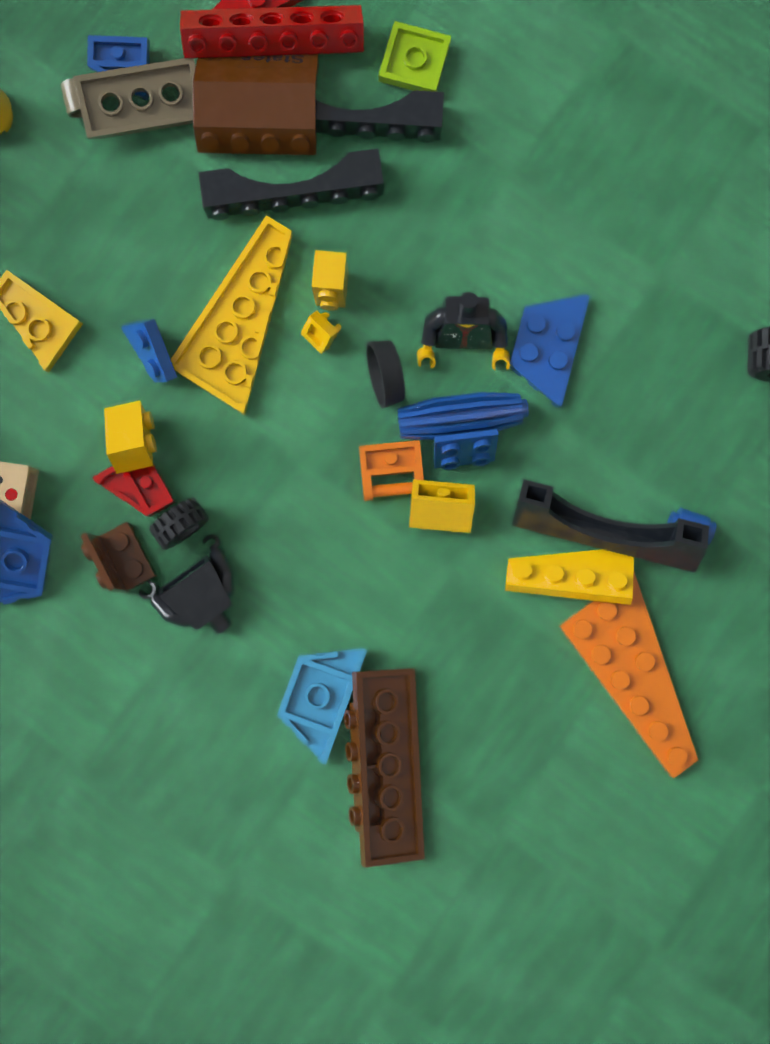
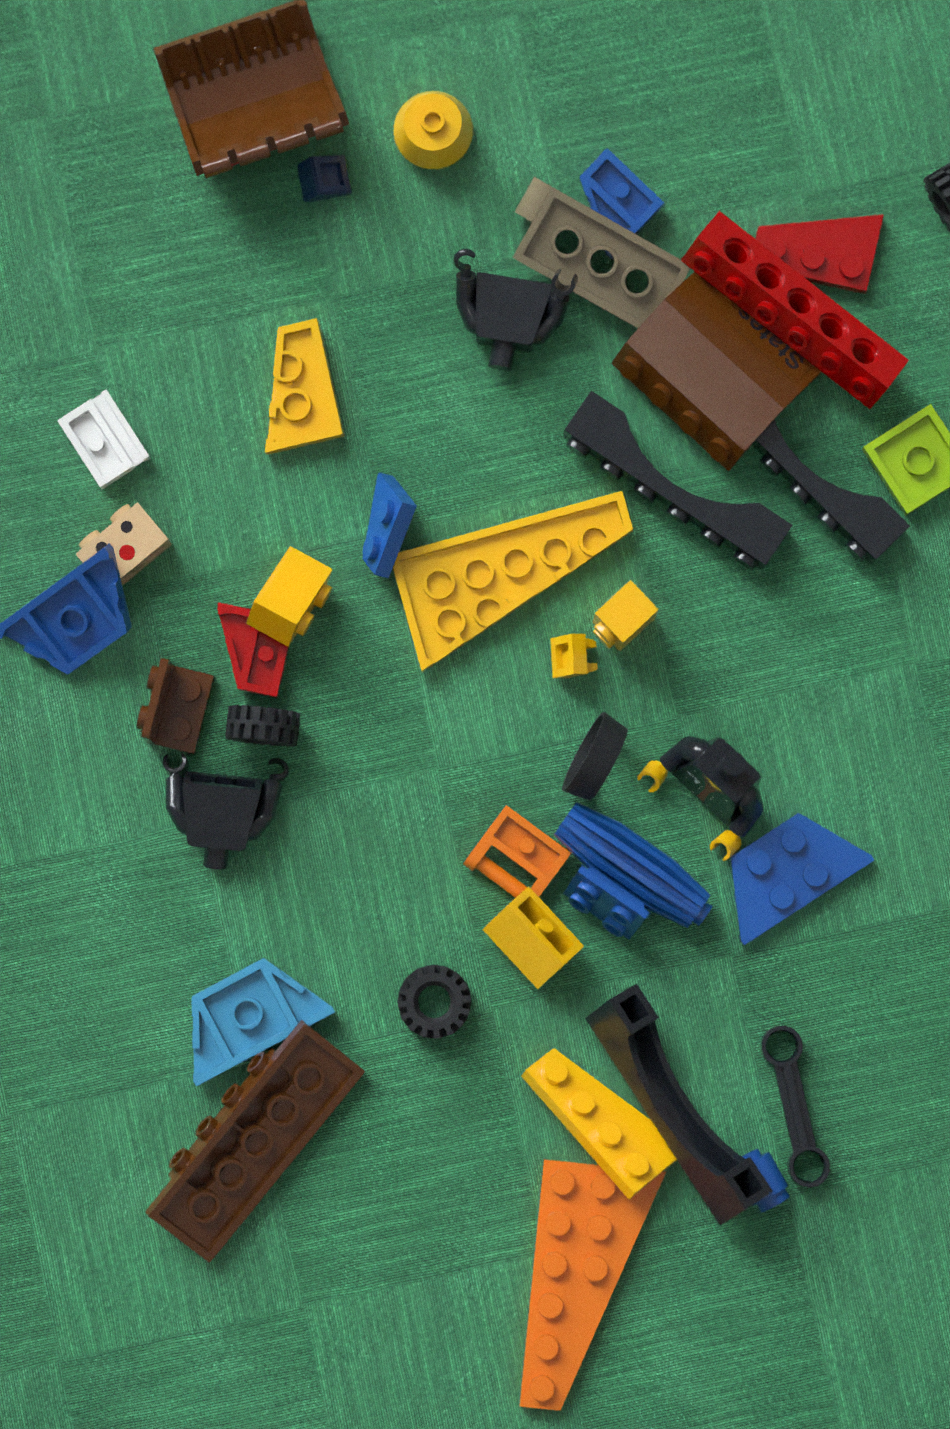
camera: 45 degrees right, 0 degrees up
none -> black tyre [397,965,471,1039]
none -> black torso [453,249,578,371]
none -> black piece [760,1026,830,1187]

